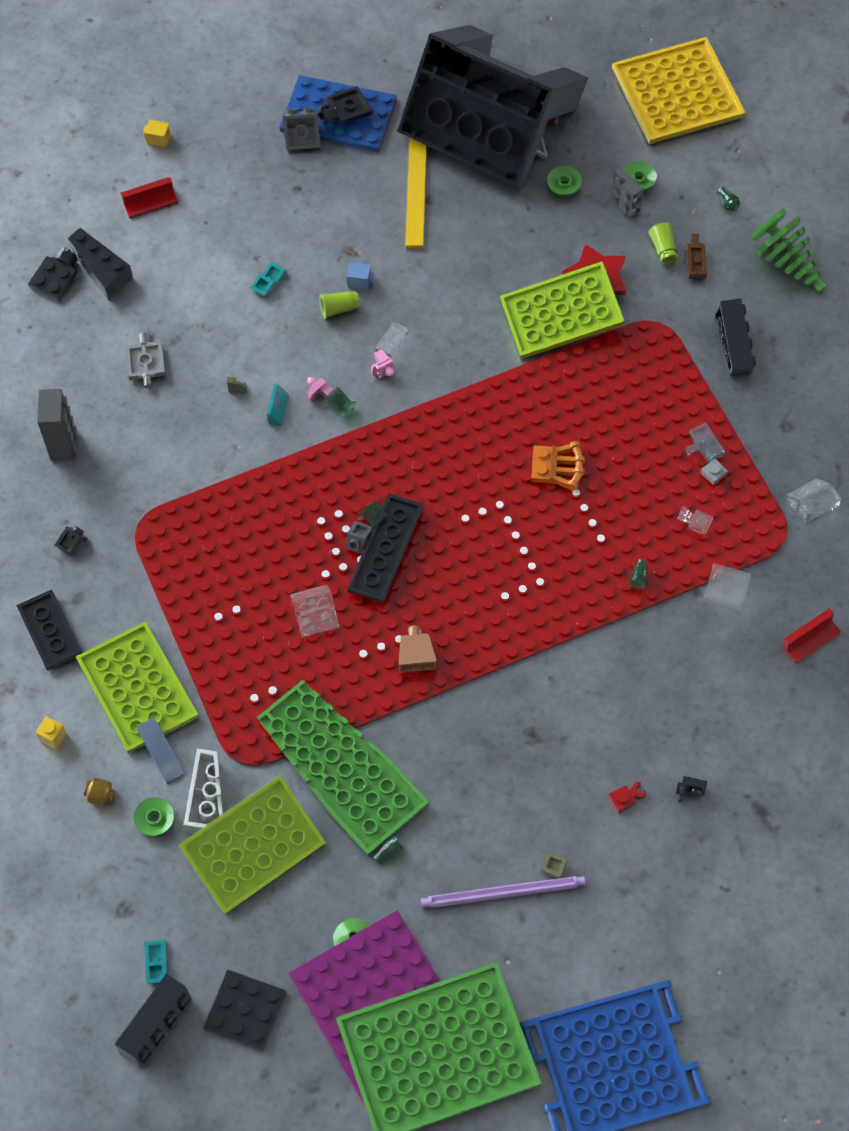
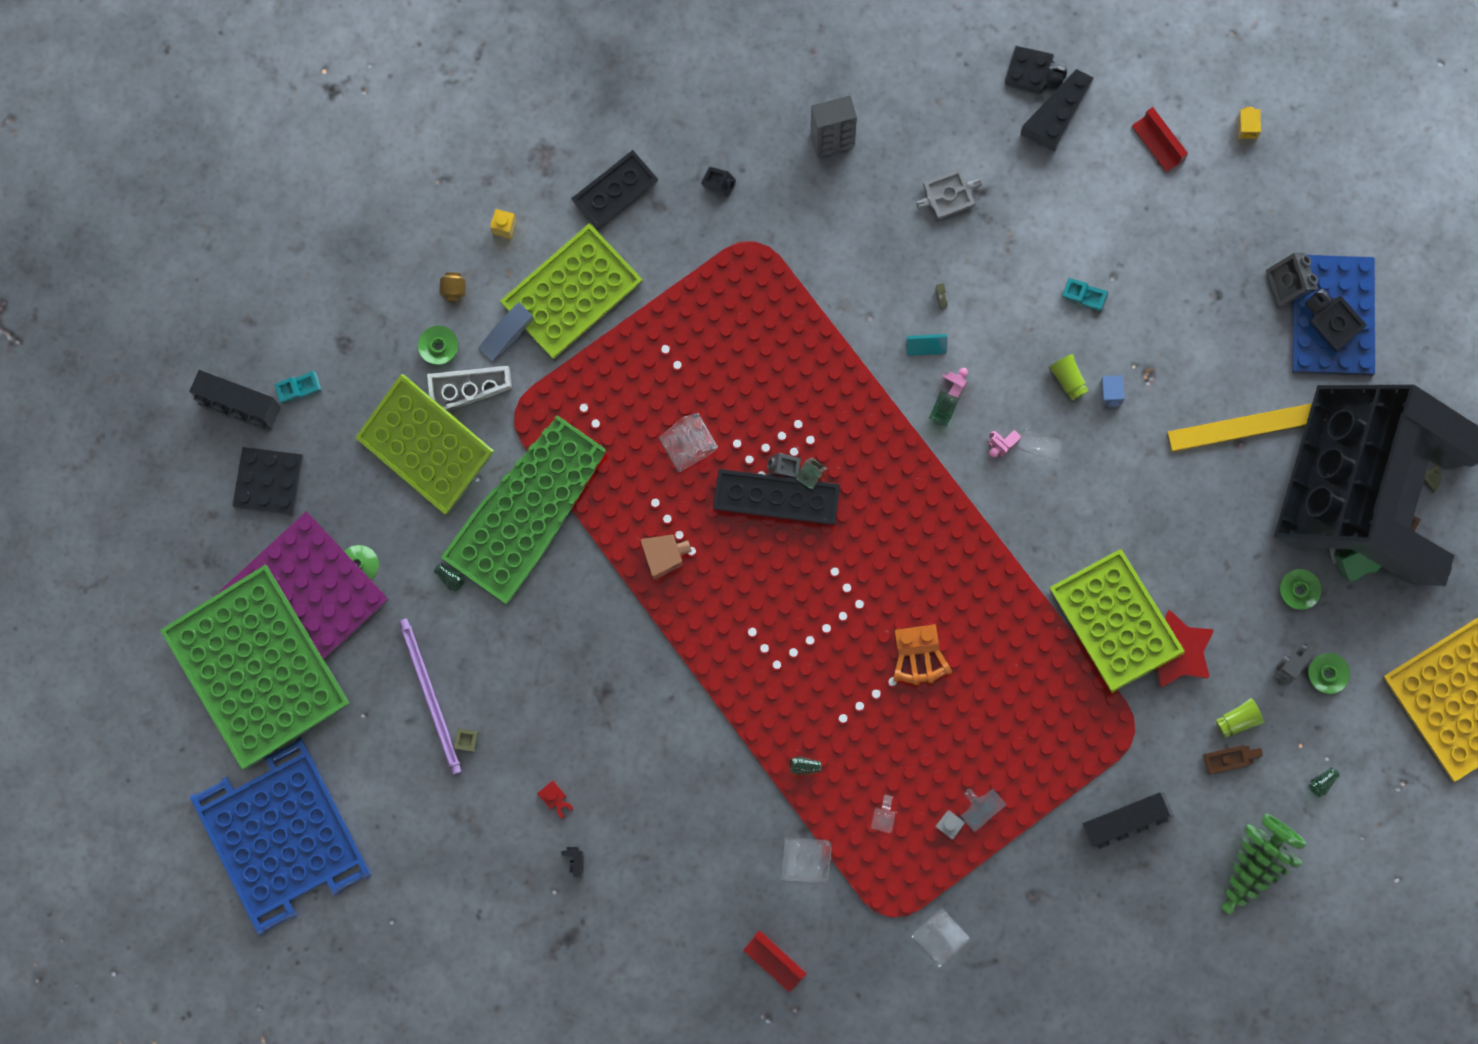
camera: 80 degrees right, 15 degrees up
none -> green brick [1334,549,1382,582]

